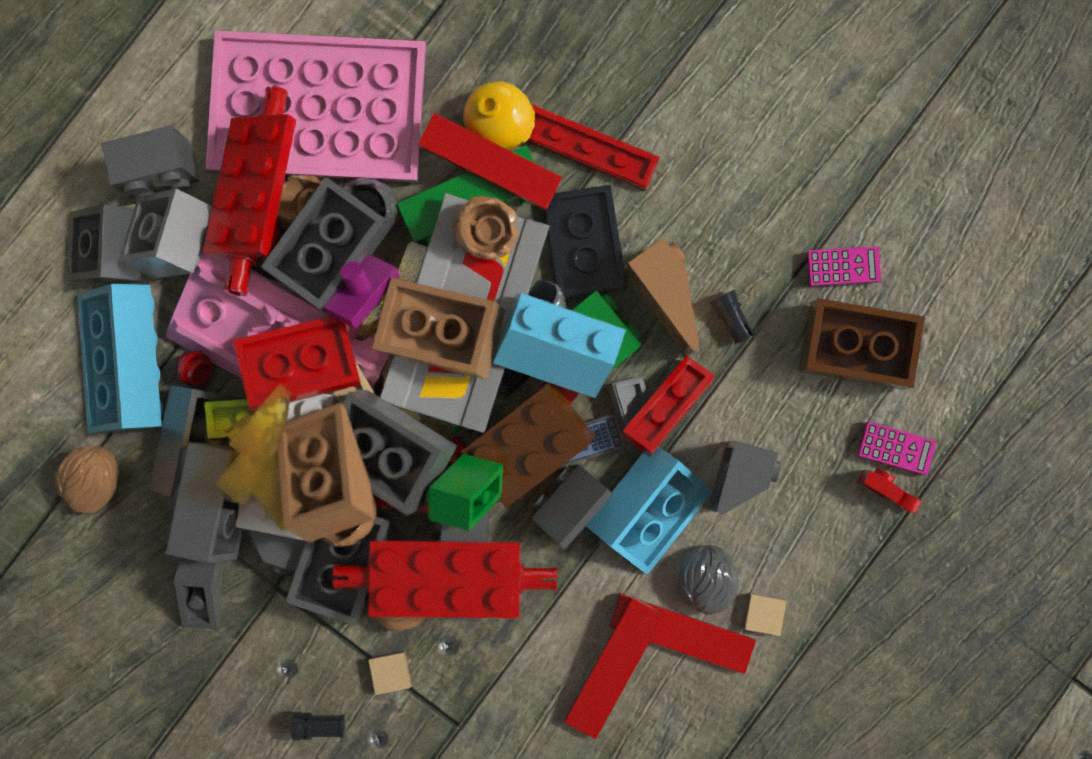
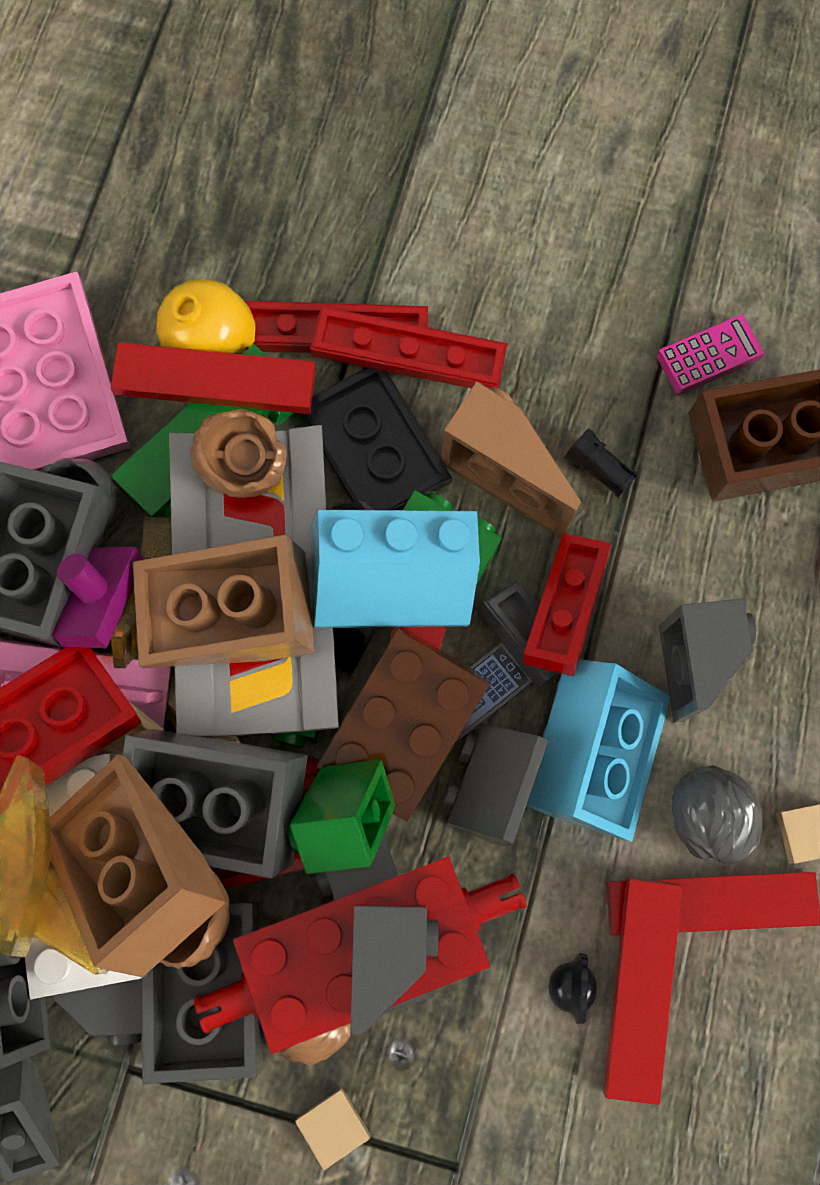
camera: 25 degrees left, 10 degrees down
none -> red tile [310,306,508,389]
none -> dark grey slope [350,905,438,1035]
none -> black piece [548,953,597,1024]

